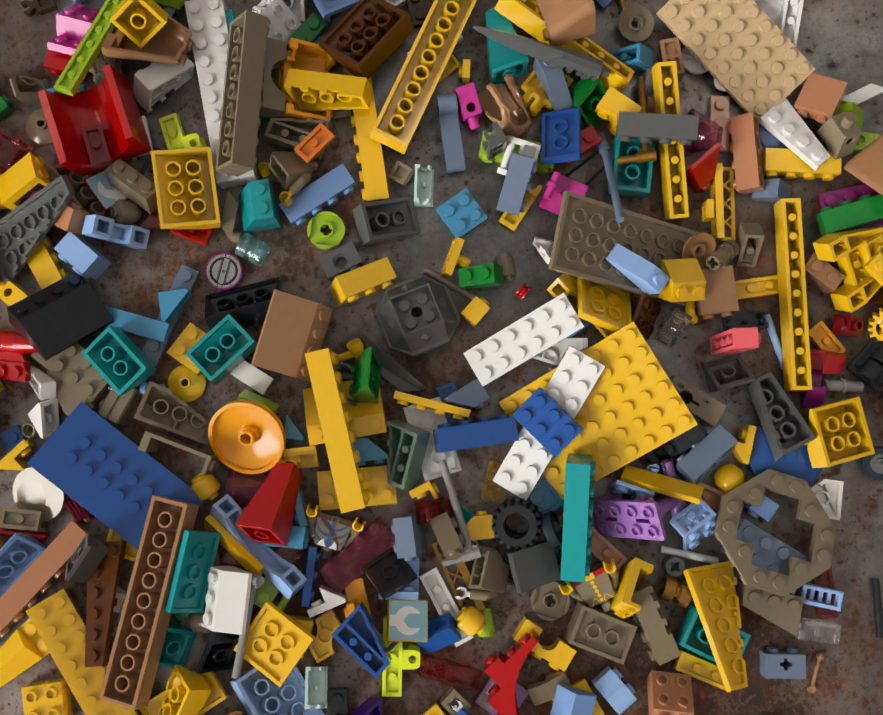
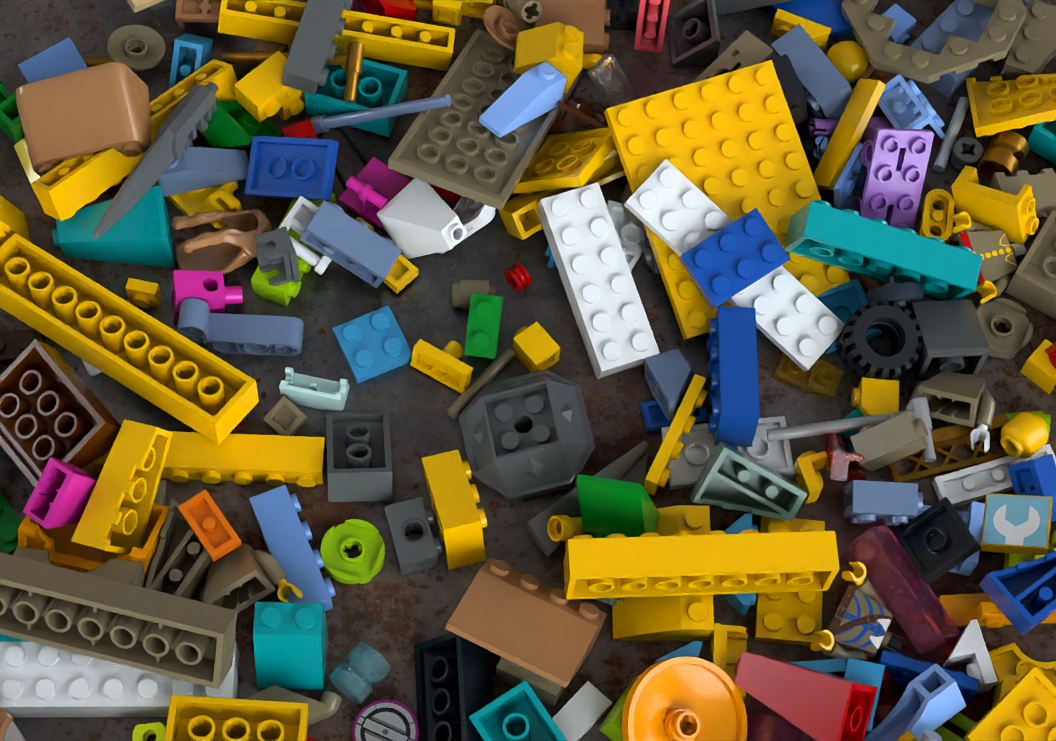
camera: 80 degrees left, 20 degrees down
none -> dark pink torso [23,457,97,529]
none -> white slope [377,178,468,259]
none -> yellow plate [920,189,955,244]

